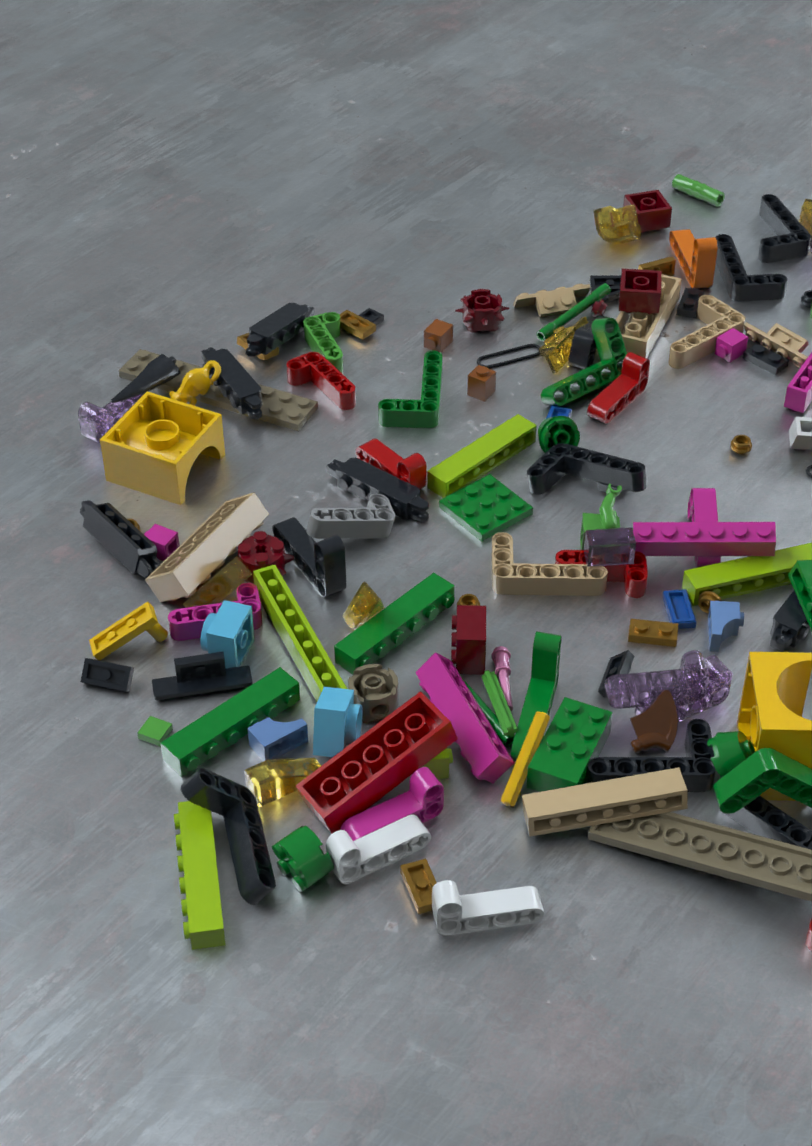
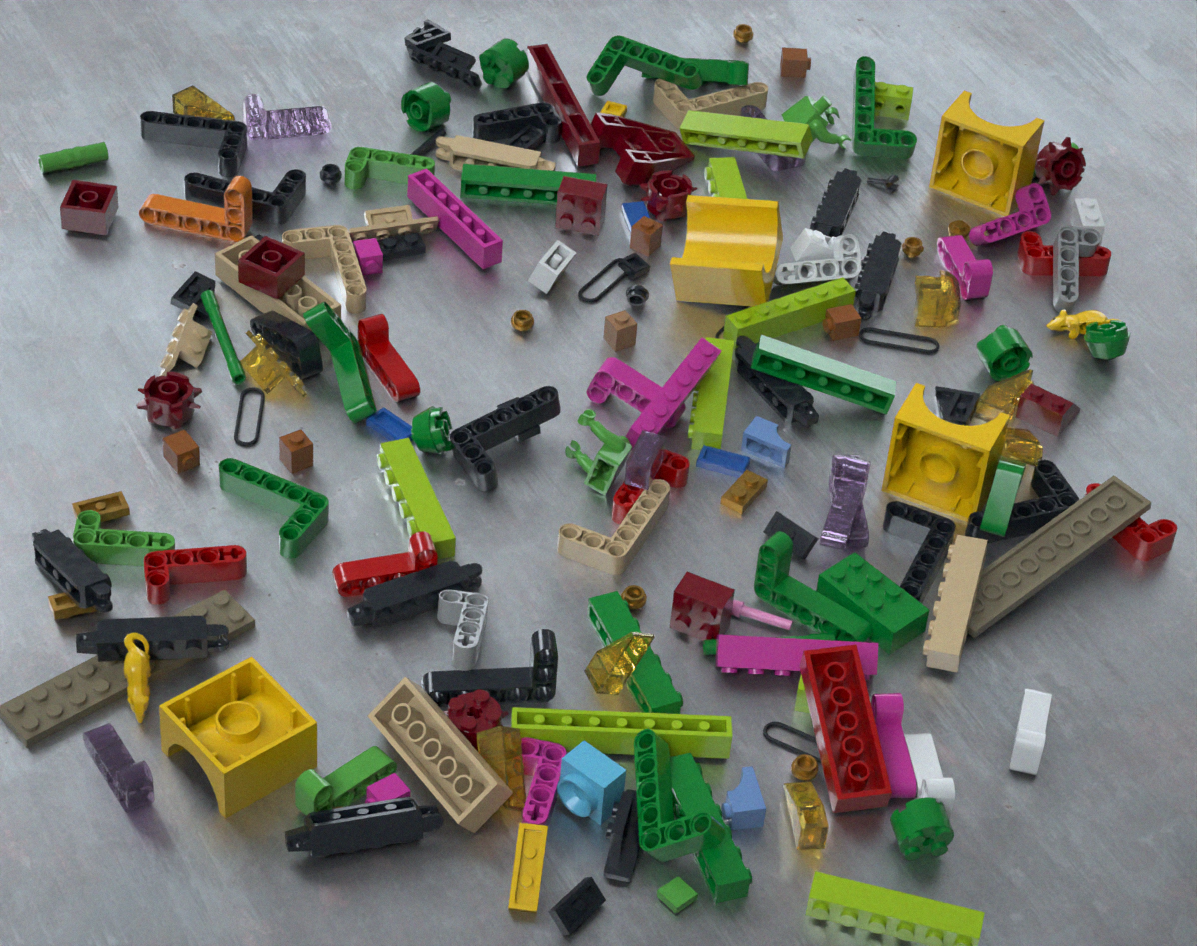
camera: 70 degrees left, 0 degrees up
black piece [111,354,181,403] -> none
black beam [181,768,276,905] -> none
medium azure piece [313,687,362,757] -> none
dark tan brick [348,664,398,723] -> none
black tile [359,308,384,326] -> none
pearl gold plate [400,859,437,914] -> none
green plate [439,474,533,542] -> none
bright green axle [481,670,518,737] -> none
yellow axle [500,712,550,807] -> none
dark red plate [591,299,608,318] -> none
clear yellow brick [593,205,641,244] -> none
reddish brown arm [630,690,678,753] -> none
pearl gold plate [638,256,676,276] -> none
pearl gold plate [699,591,722,613] -> none
green cone [707,731,755,777] -> none
none -> bright green beam [295,746,397,816]
none -> medium nougat brick [603,310,637,352]
none -> green beam [634,729,725,862]

